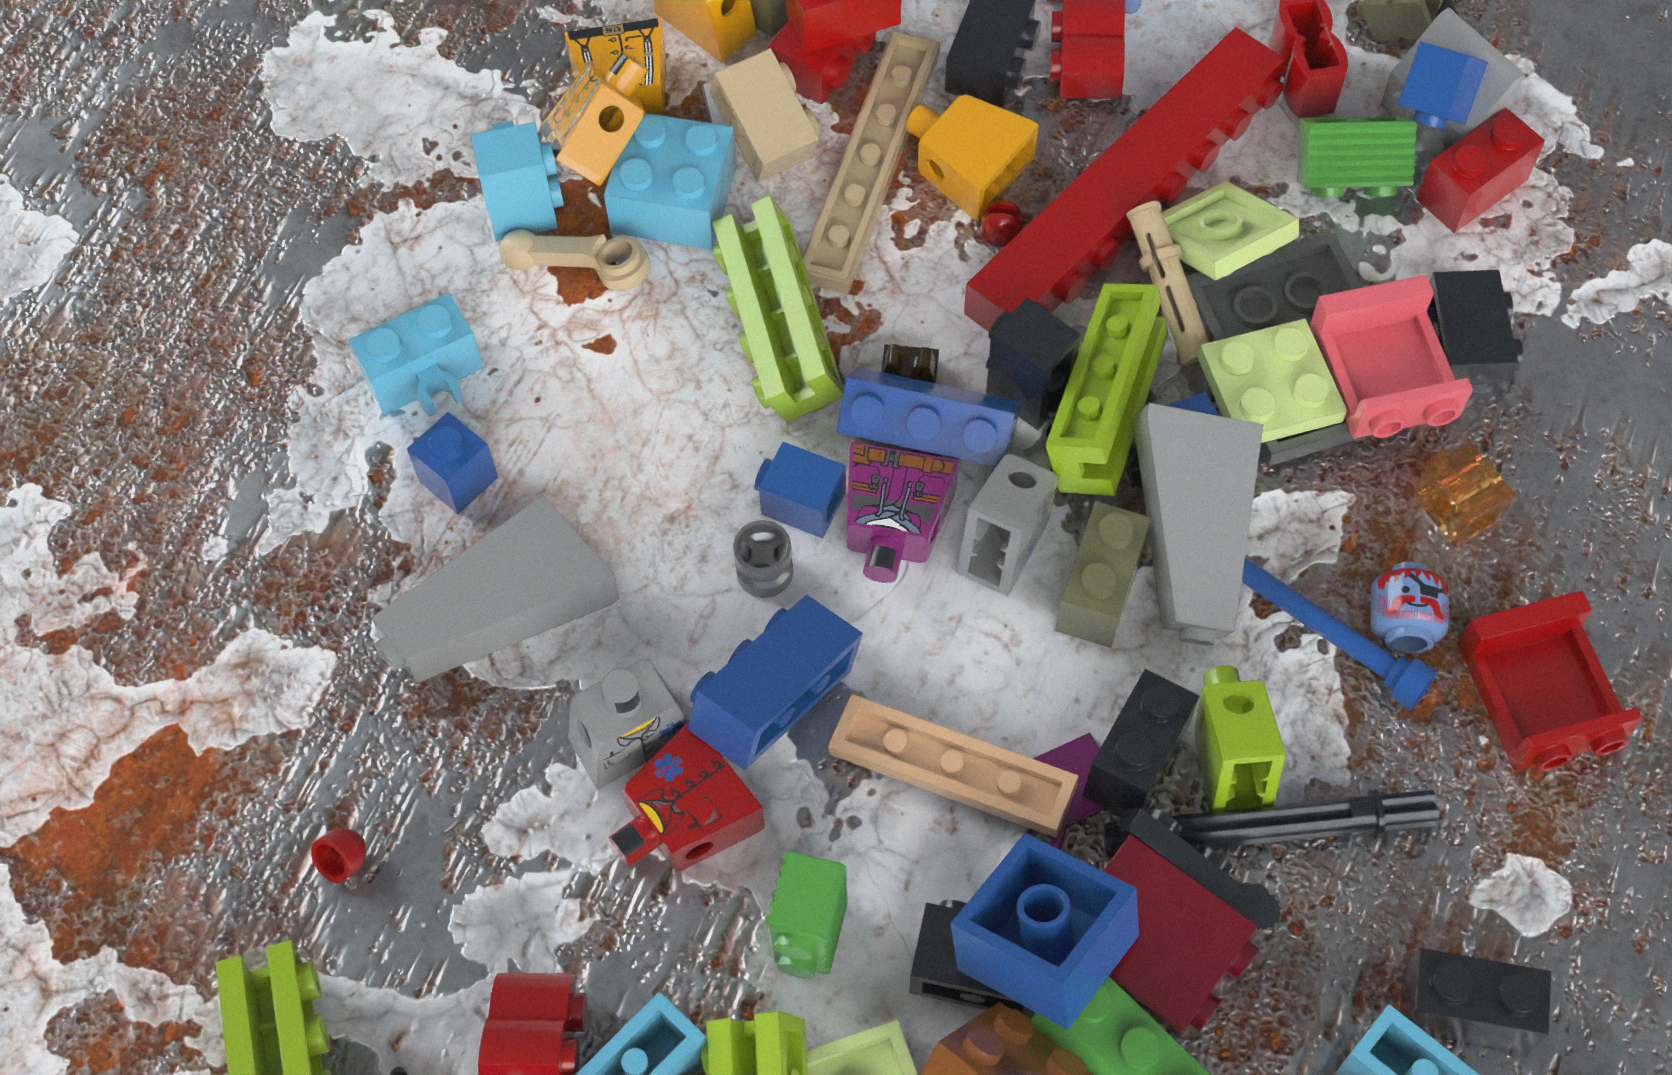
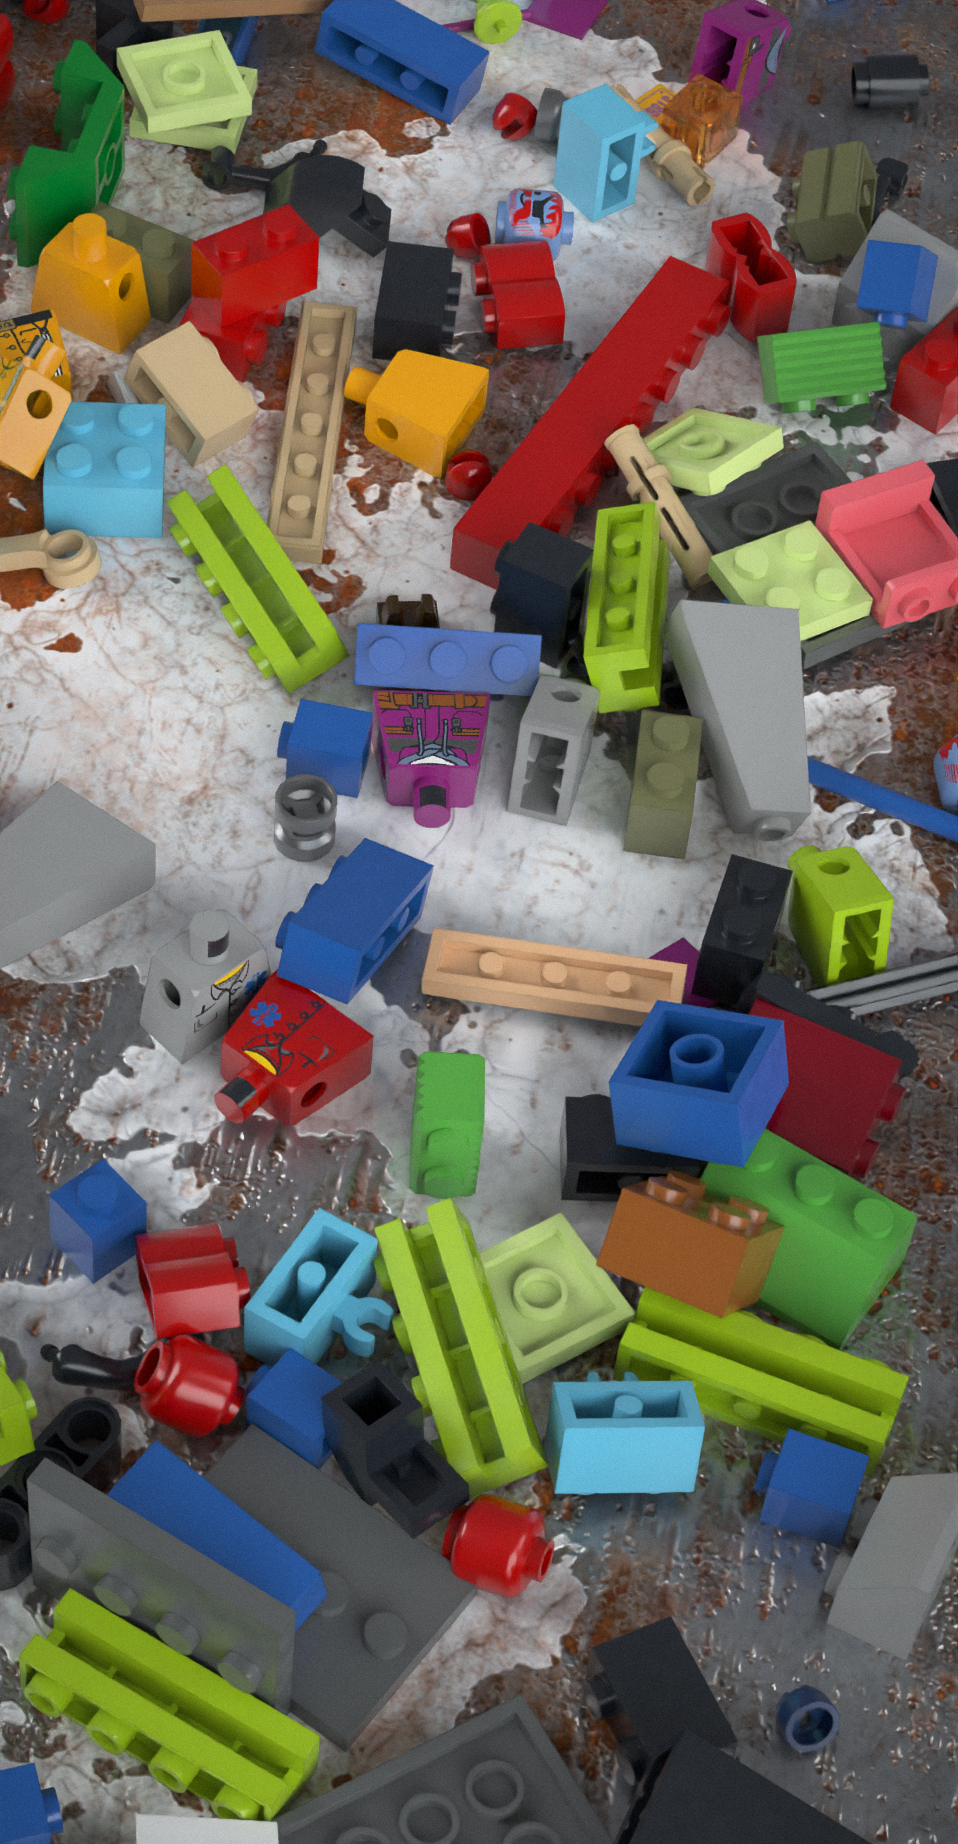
camera: 20 degrees left, 10 degrees down
none -> blue brick [49,1158,147,1284]

